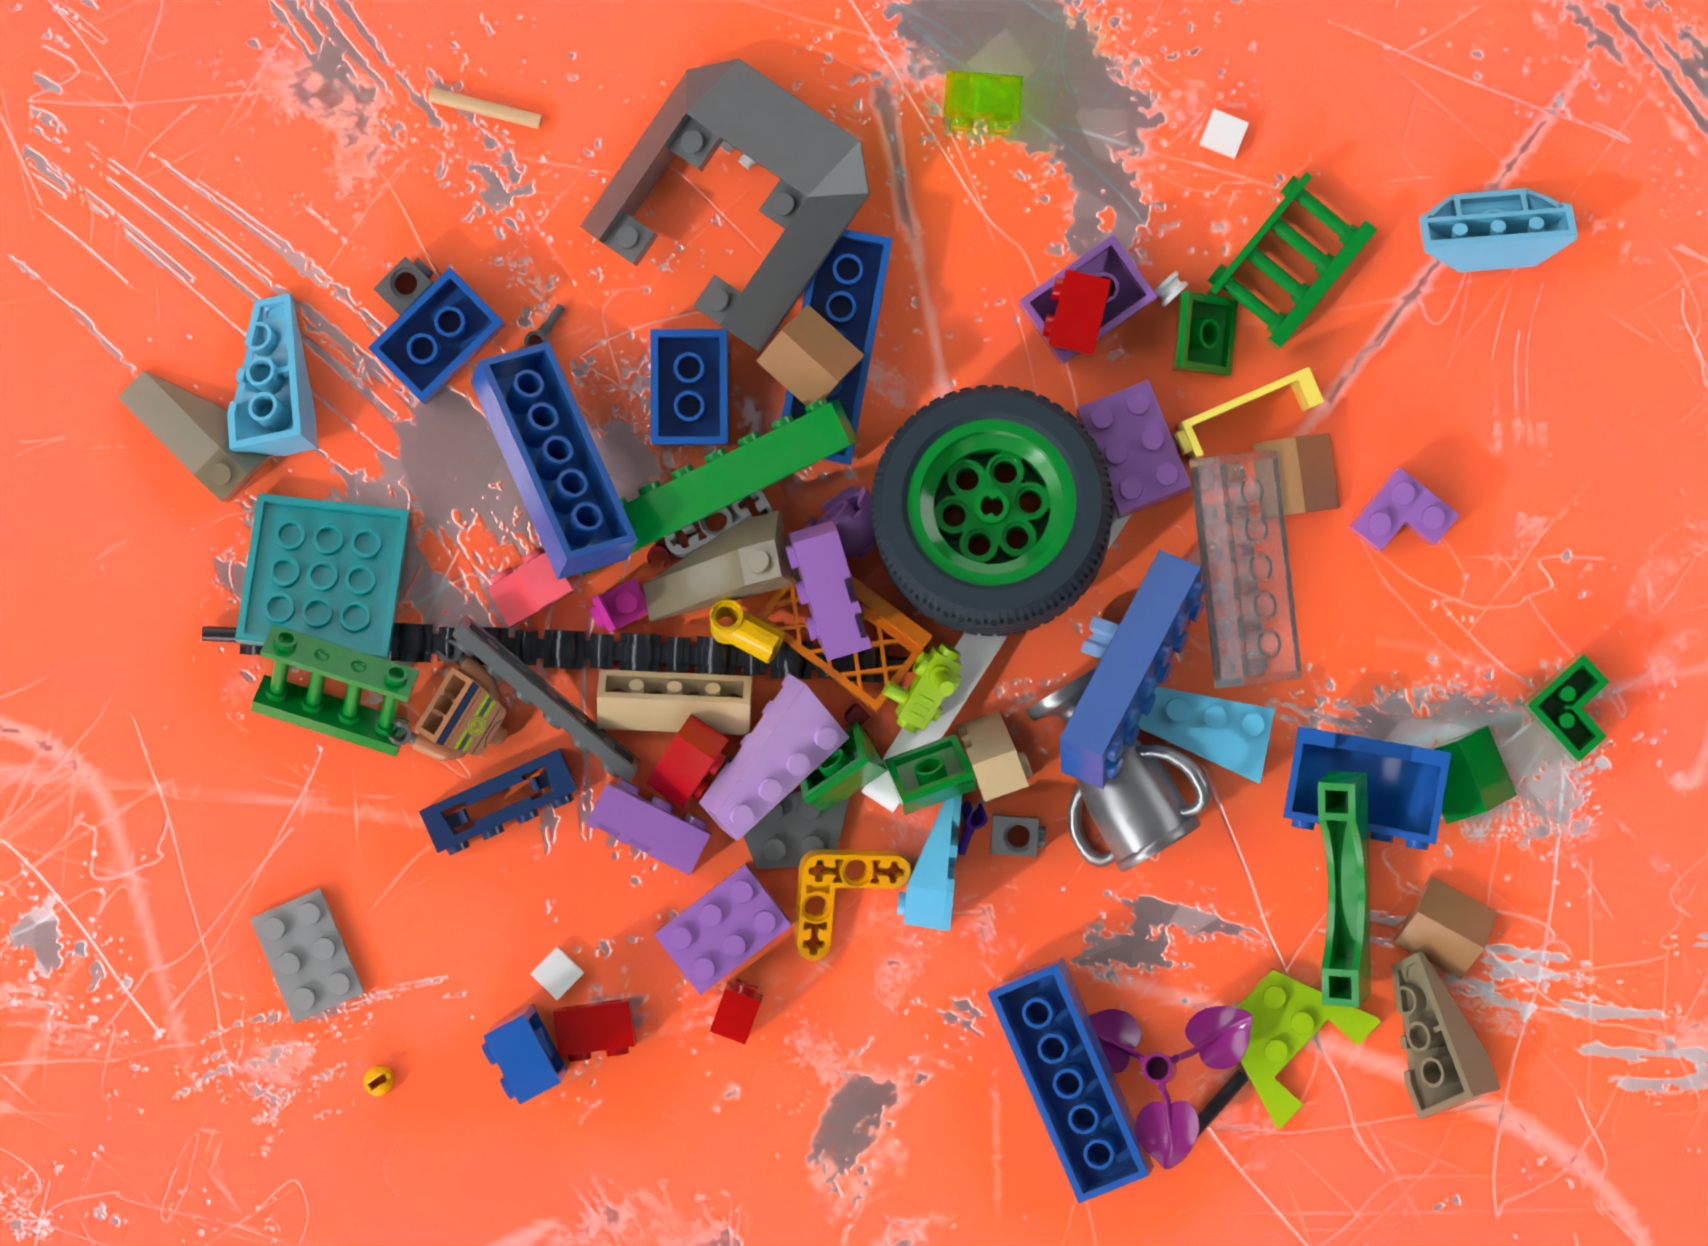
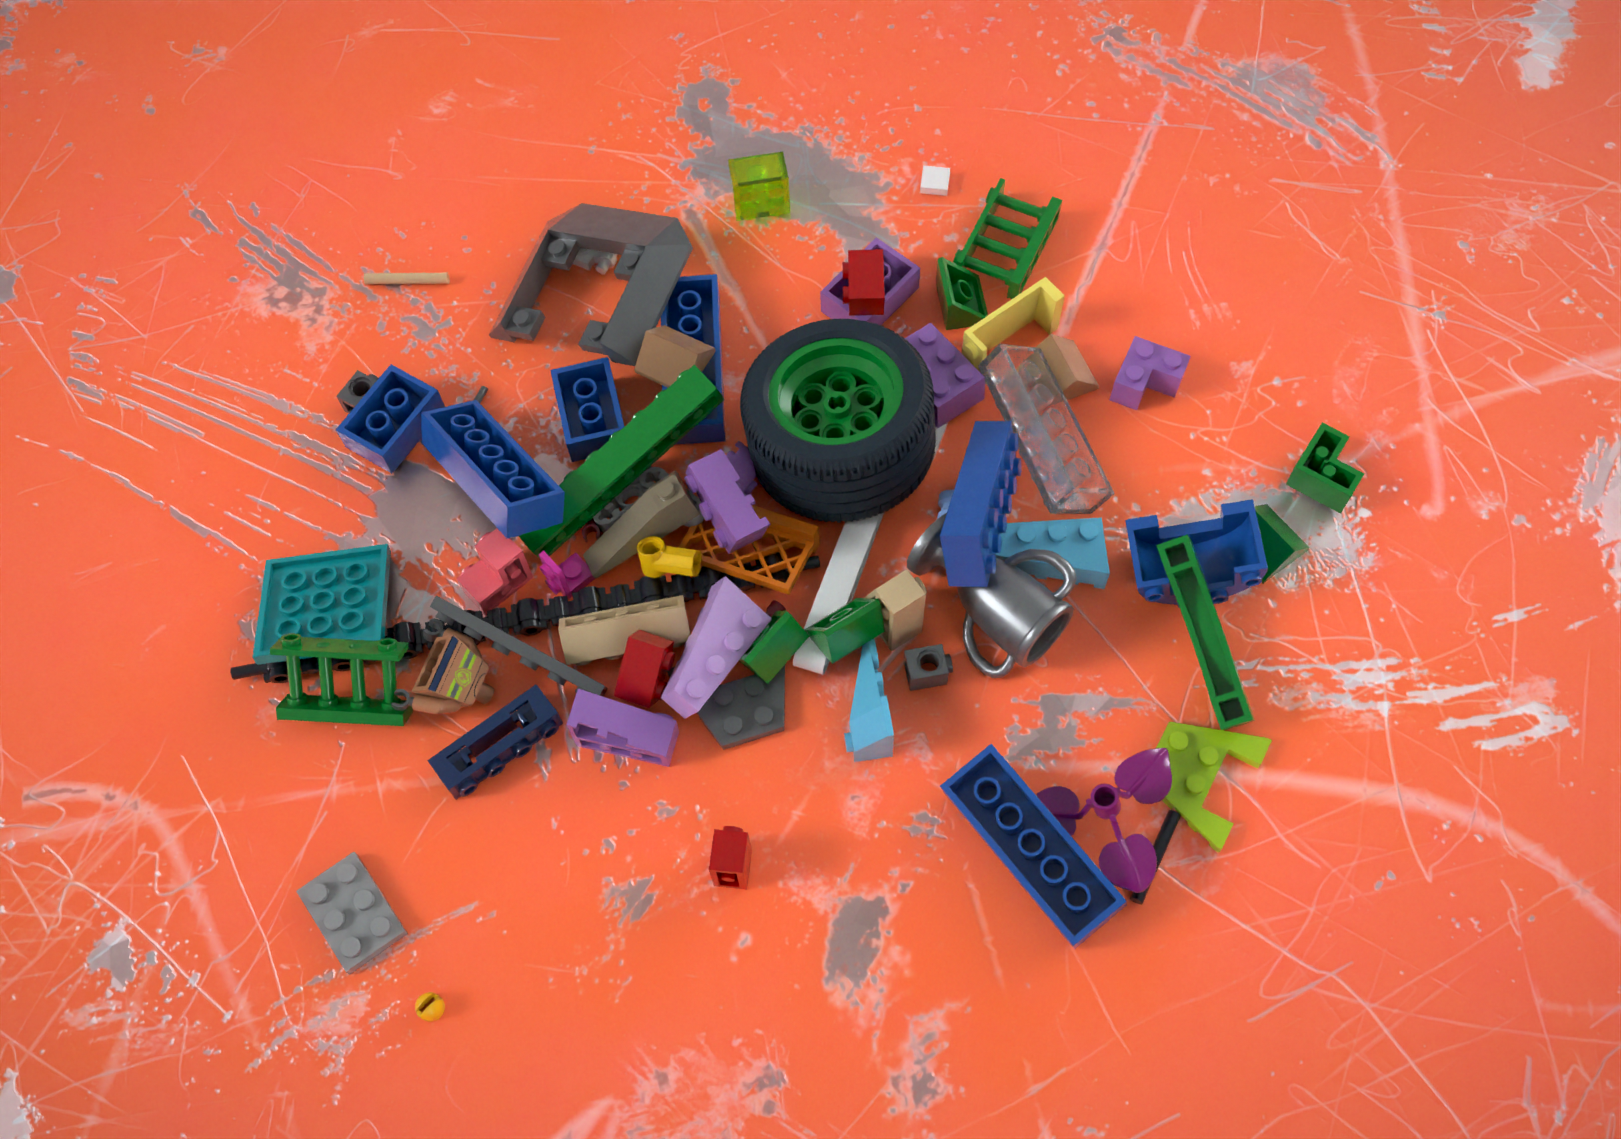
camera: 10 degrees left, 25 degrees down
dark tan wedge [117,370,273,503] -> none
medium azure wedge [227,293,318,456] -> none
blue brick [481,1004,569,1104] -> none
white tile [530,946,585,1000] -> none
red brick [553,998,637,1062] -> none
medium lavender brick [654,863,792,995] -> none
light orange beam [794,849,911,961] -> none
lime piece [882,643,962,733] -> none
dark purple hand [957,800,987,856] -> none
white bush [1154,271,1189,307] -> none
dark tan wedge [1391,951,1501,1120] -> none
medium nougat slope [1394,876,1498,979] -> none
medium azure wedge [1419,188,1578,273] -> none

